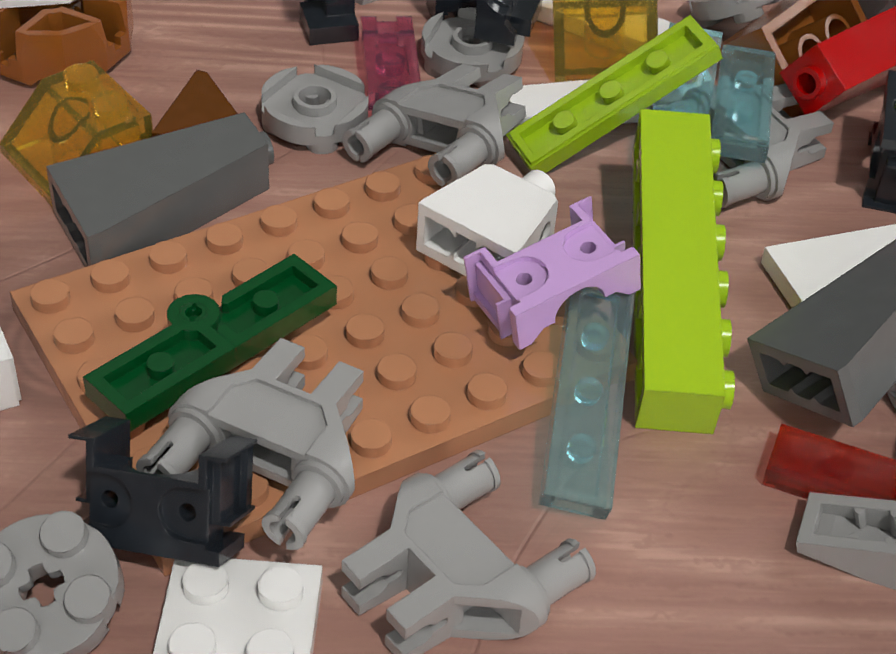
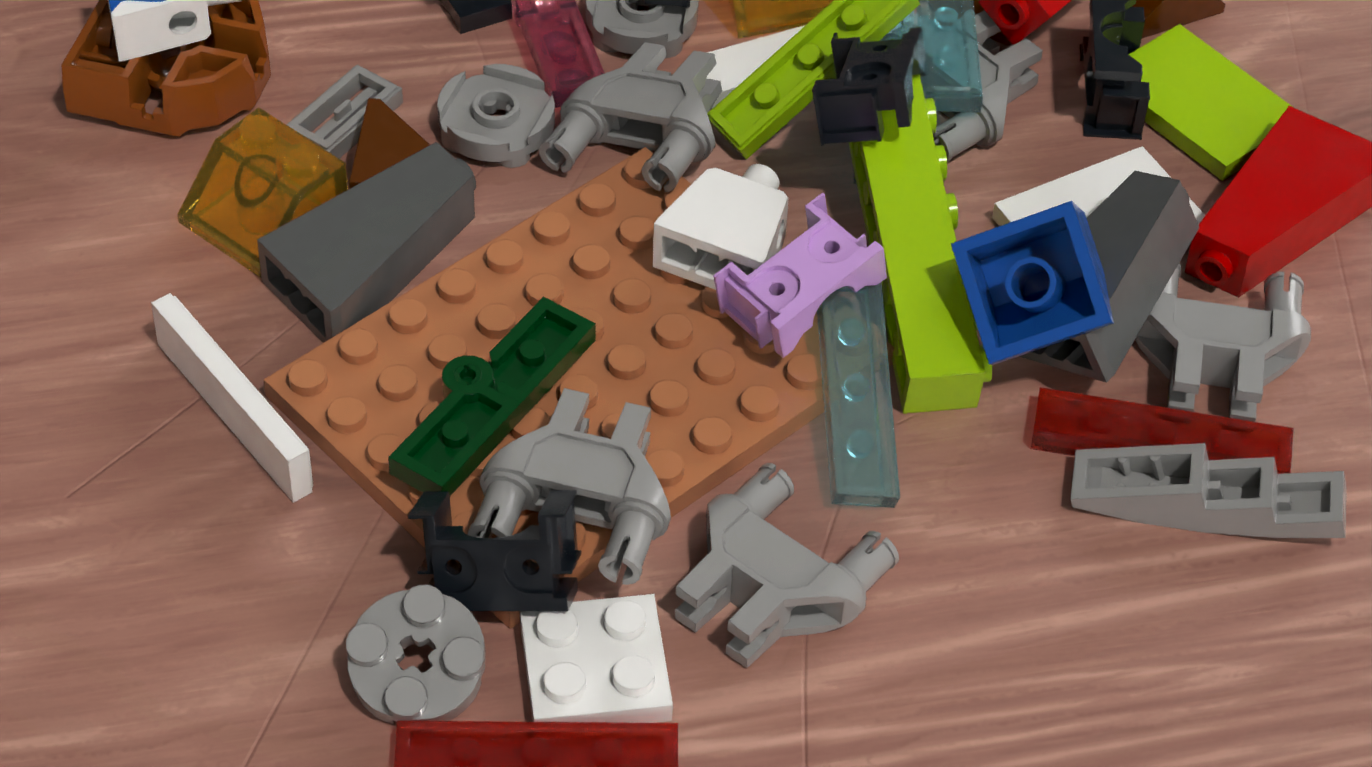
camera: 10 degrees left, 5 degrees up
none -> light grey tile [282,64,403,168]
none -> black piece [812,27,928,146]
none -> blue slope [951,201,1114,366]

